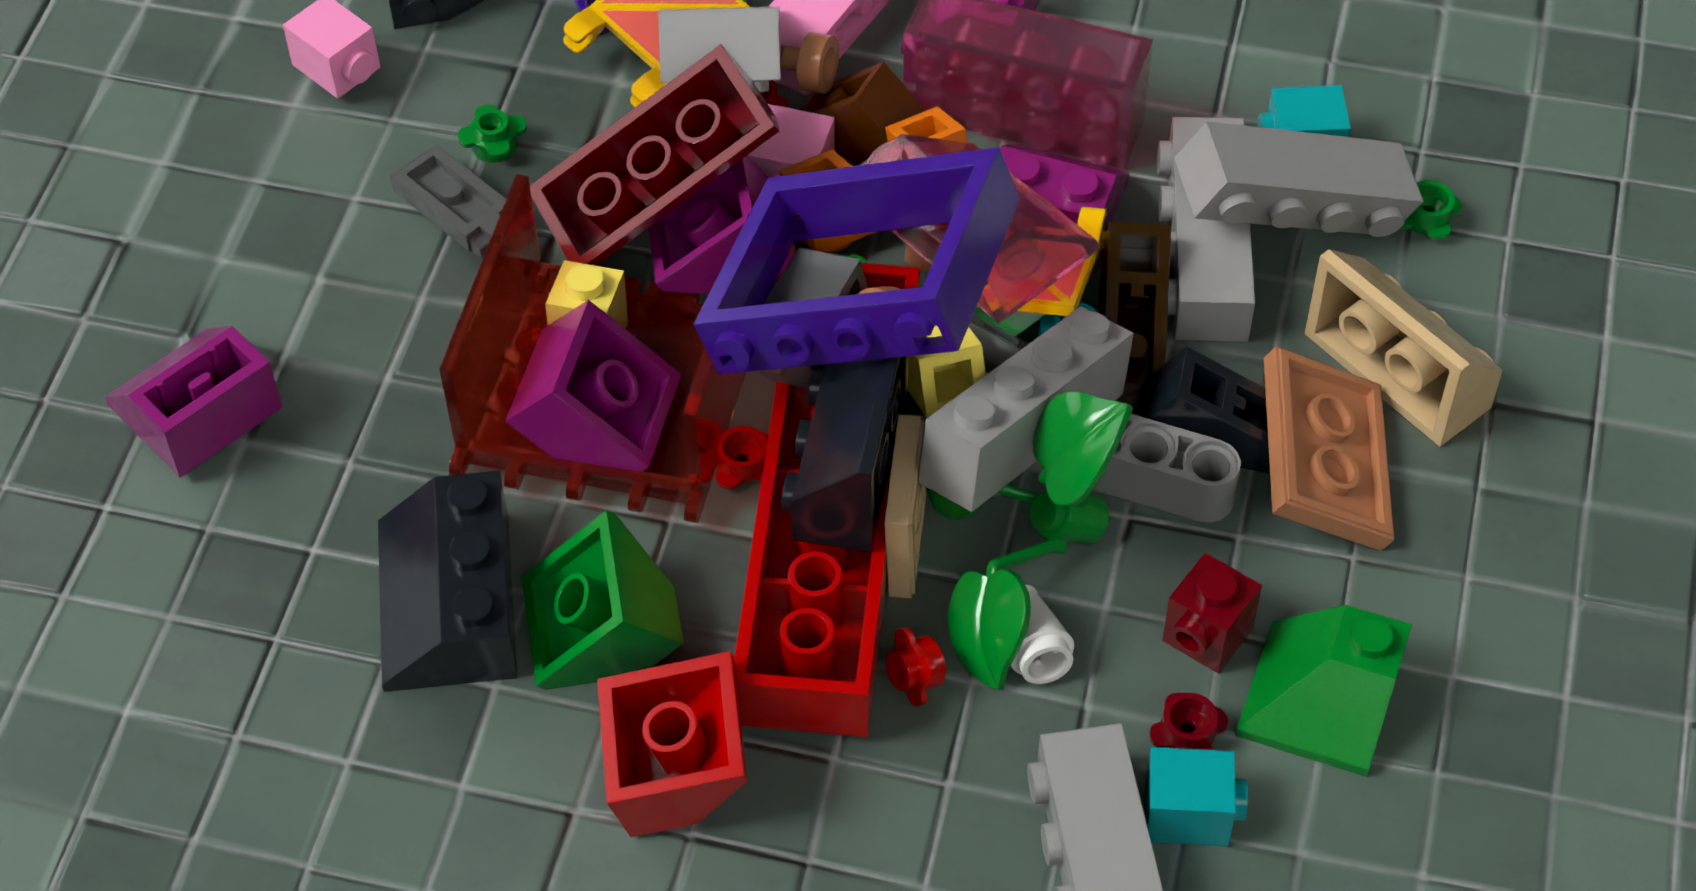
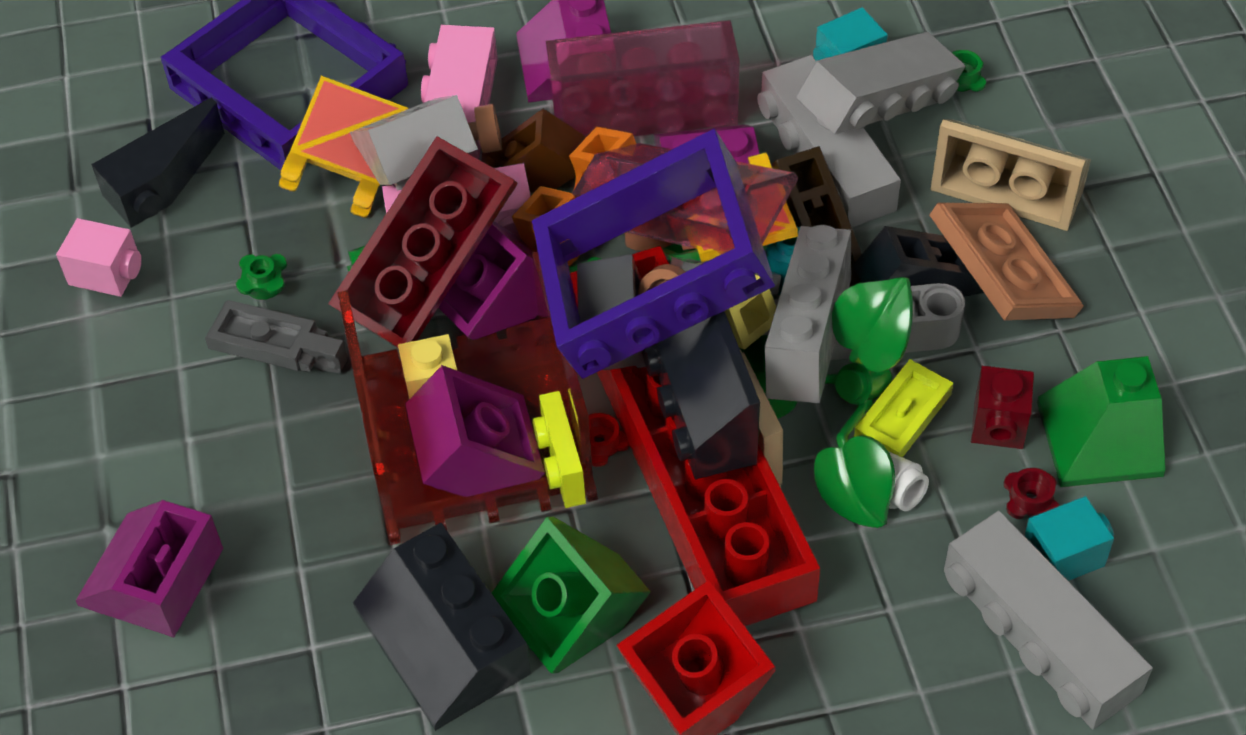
camera: 25 degrees left, 0 degrees up
red plate [886,627,946,707] -> none
none -> neon yellow plate [533,391,586,508]
none -> neon yellow plate [854,359,954,457]

